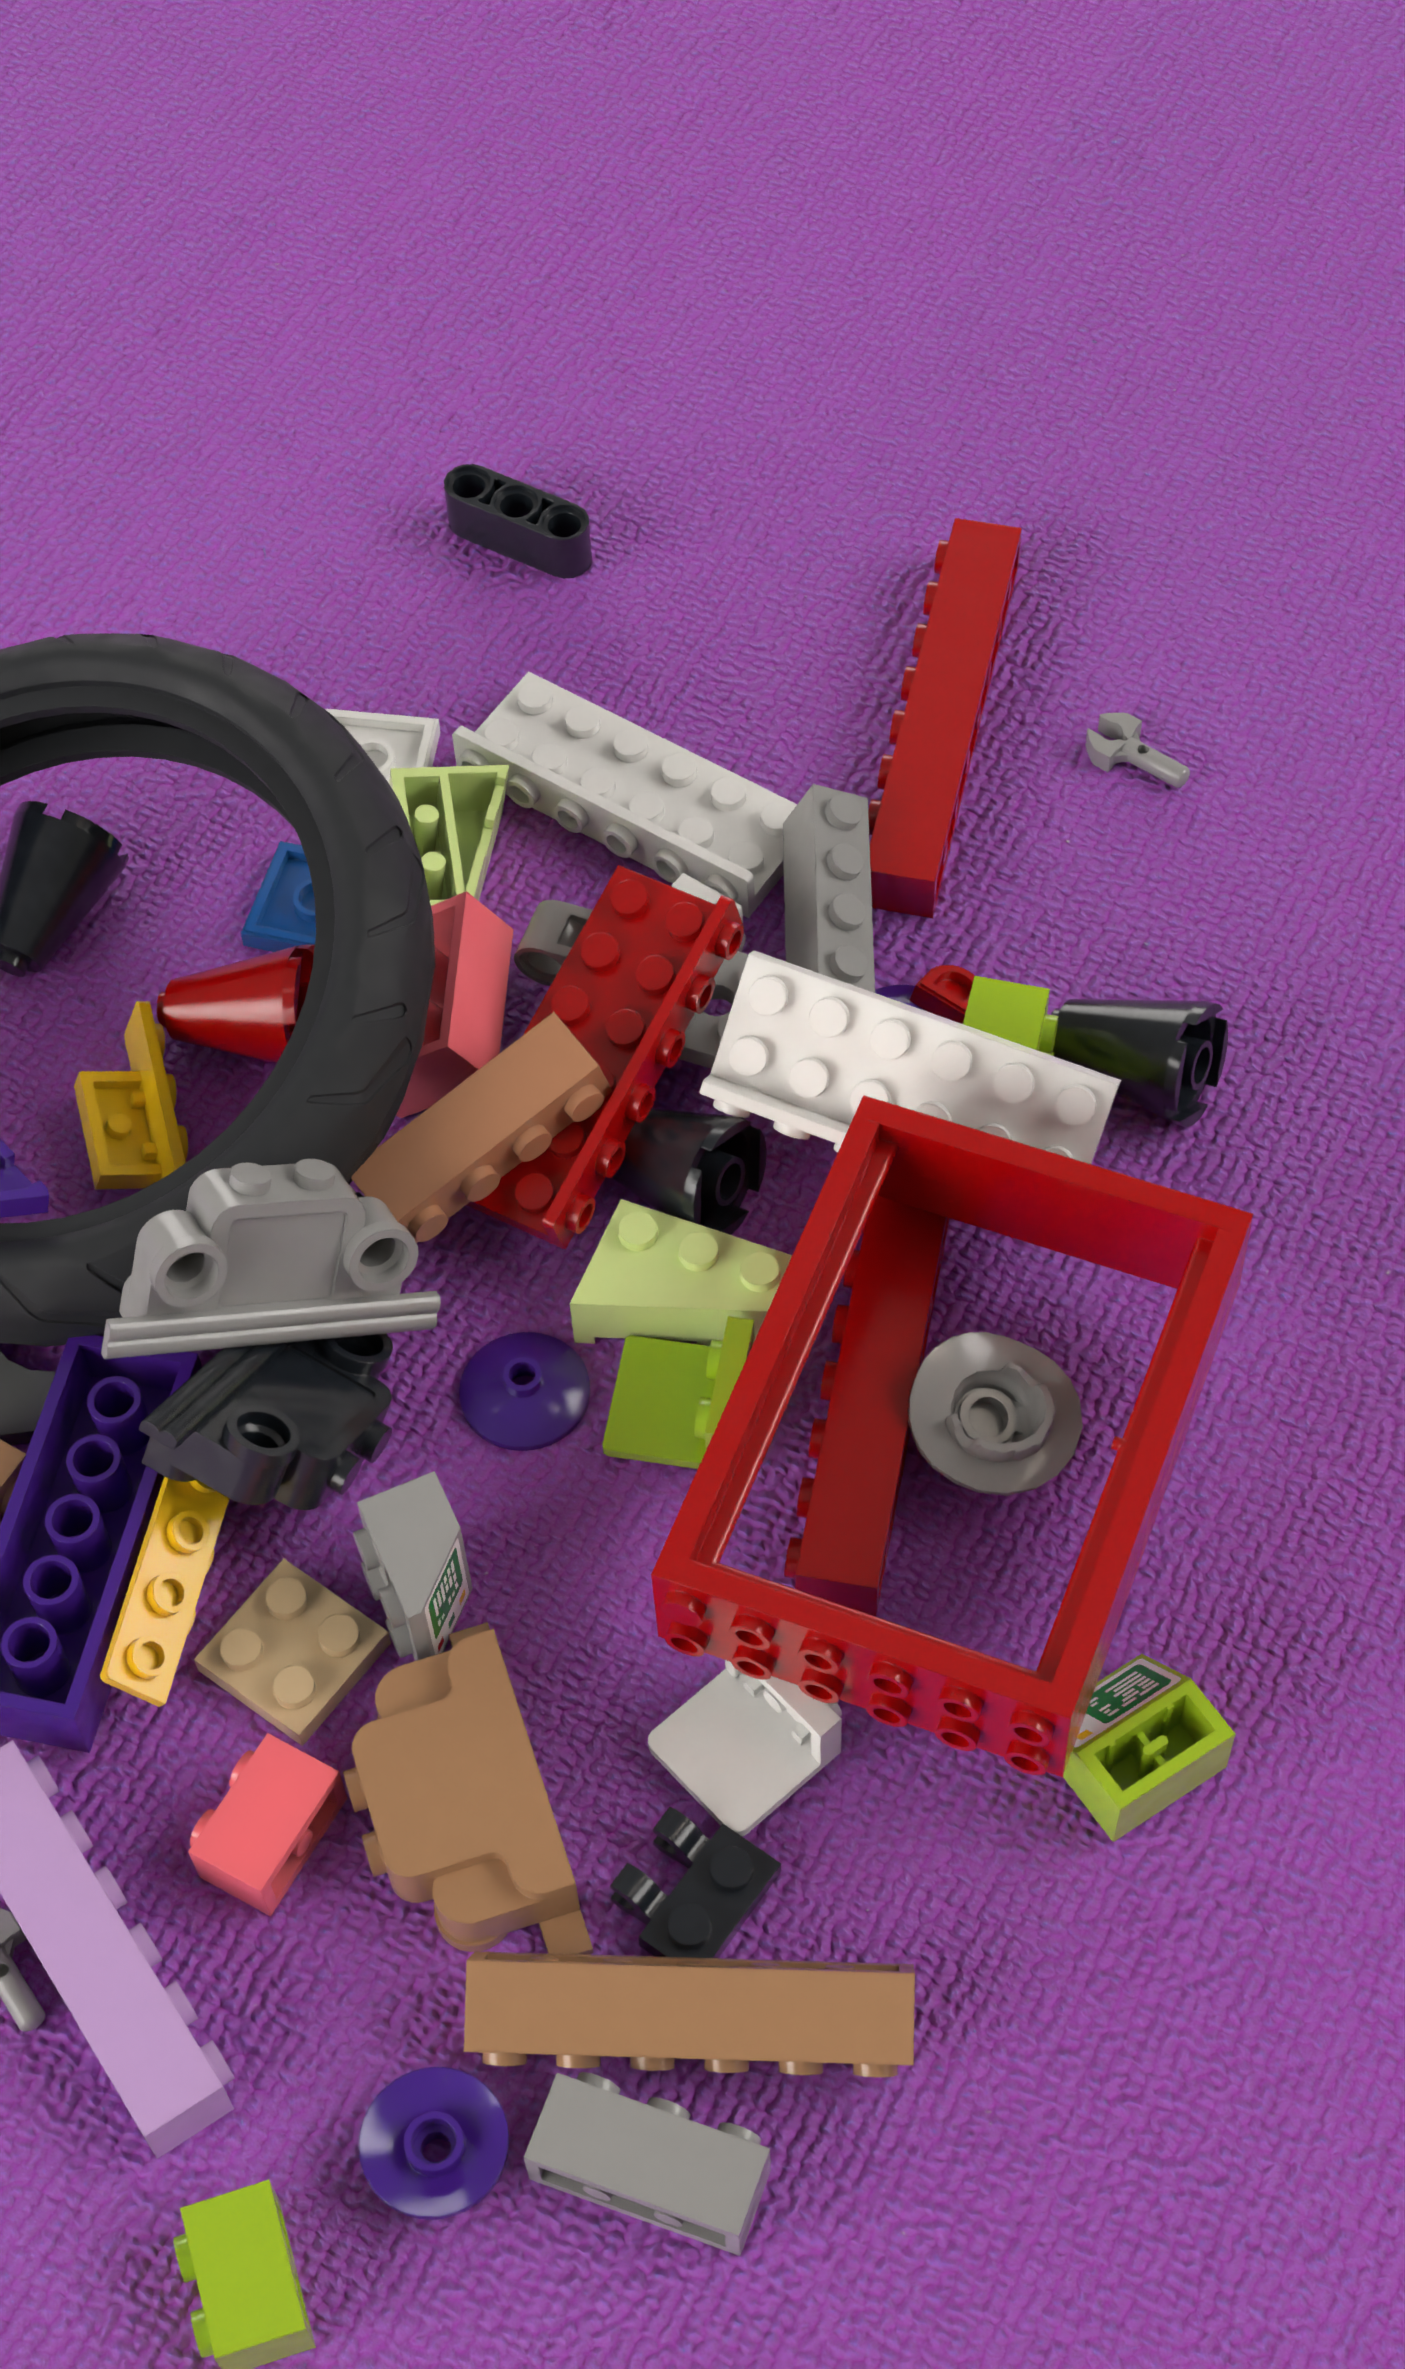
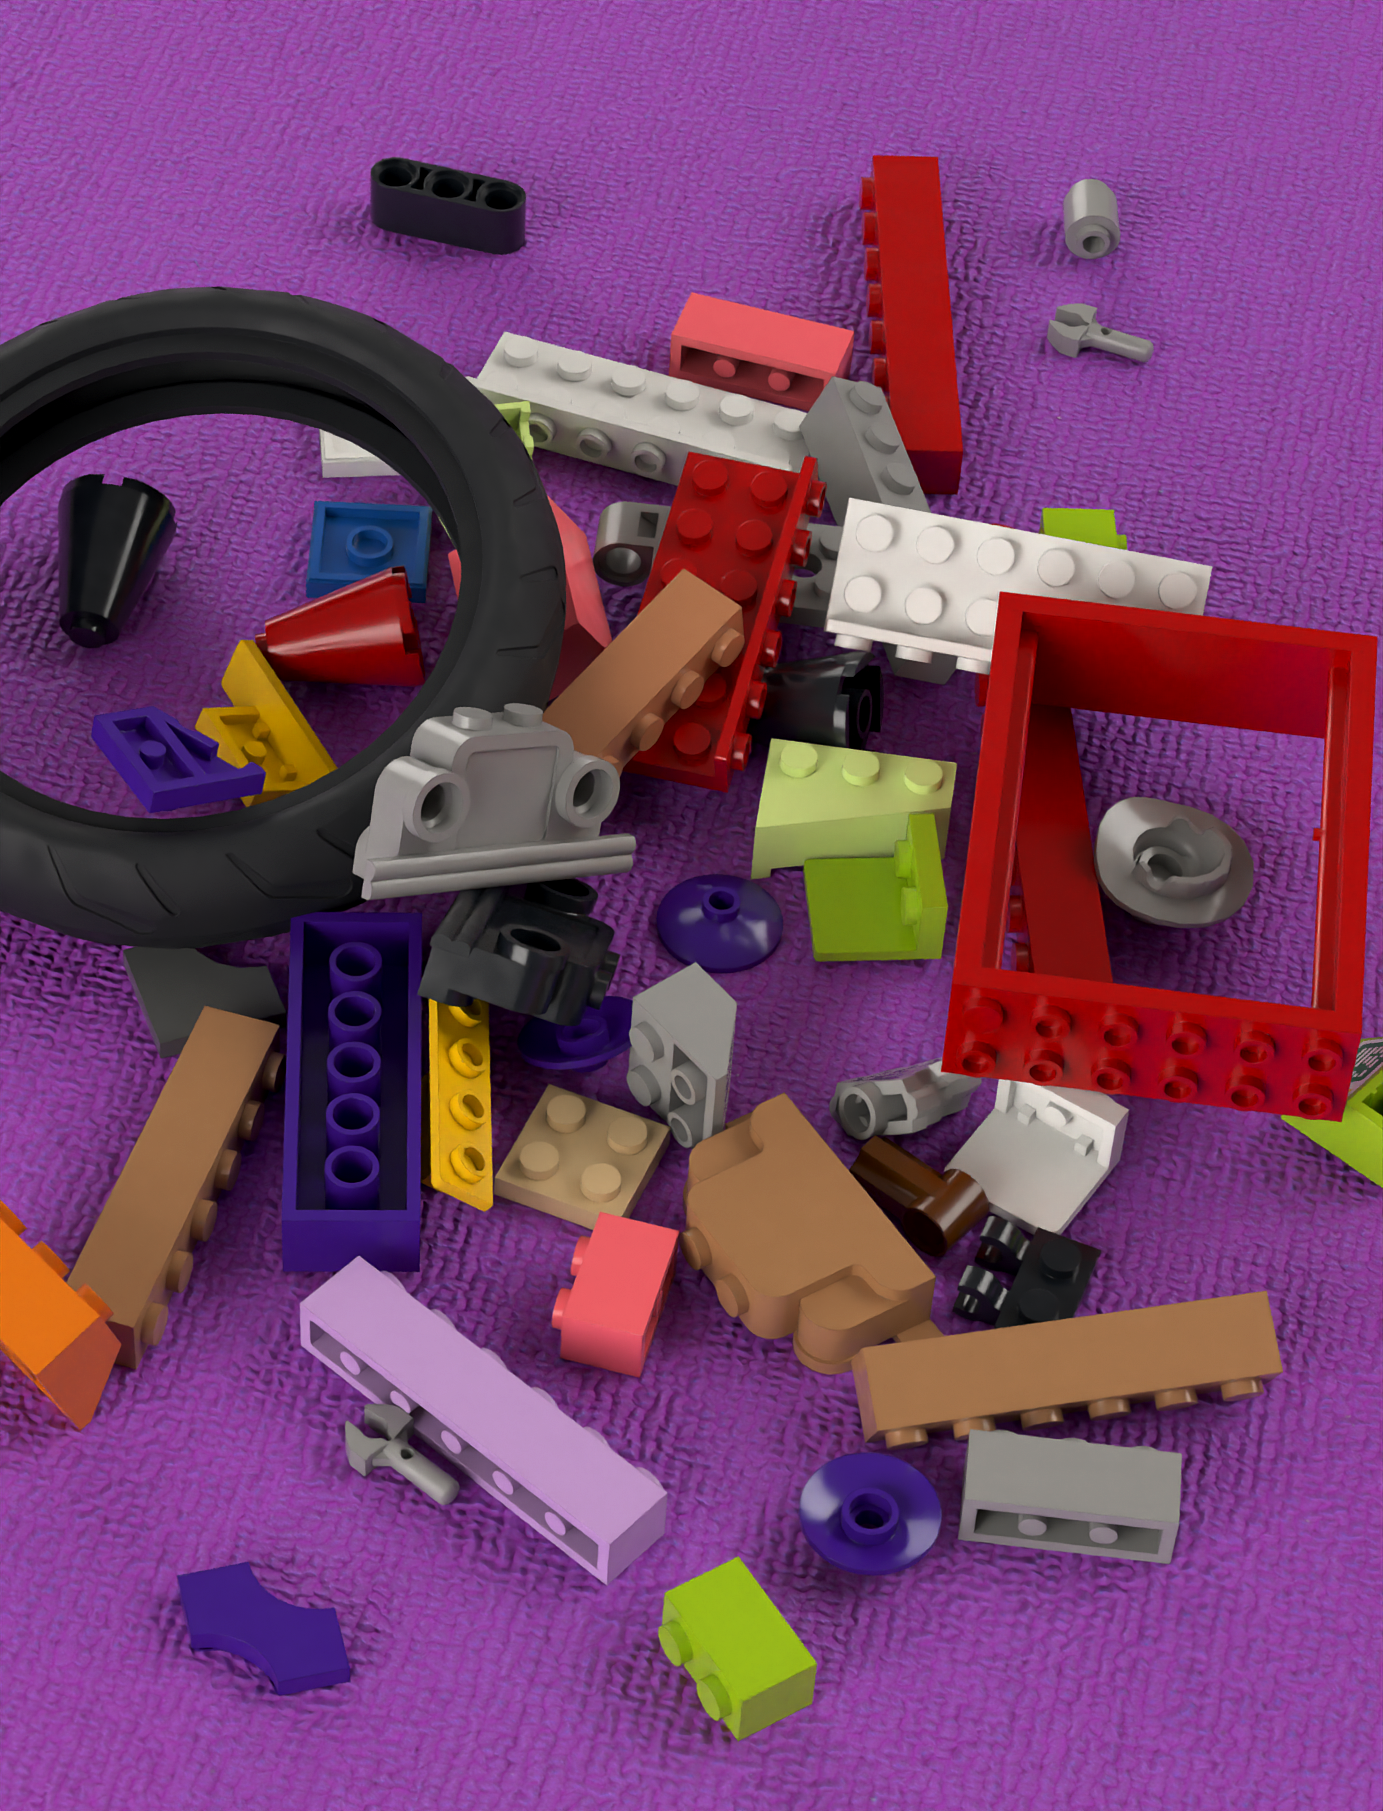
camera: 20 degrees left, 10 degrees down
black cone [1051,999,1228,1127] -> none
none -> dark purple dish [517,996,633,1073]
none -> coral brick [669,292,855,411]
none -> light grey rock [829,1057,982,1140]
none -> reddish brown piece [849,1135,989,1257]
none -> light grey brick [1063,179,1120,259]

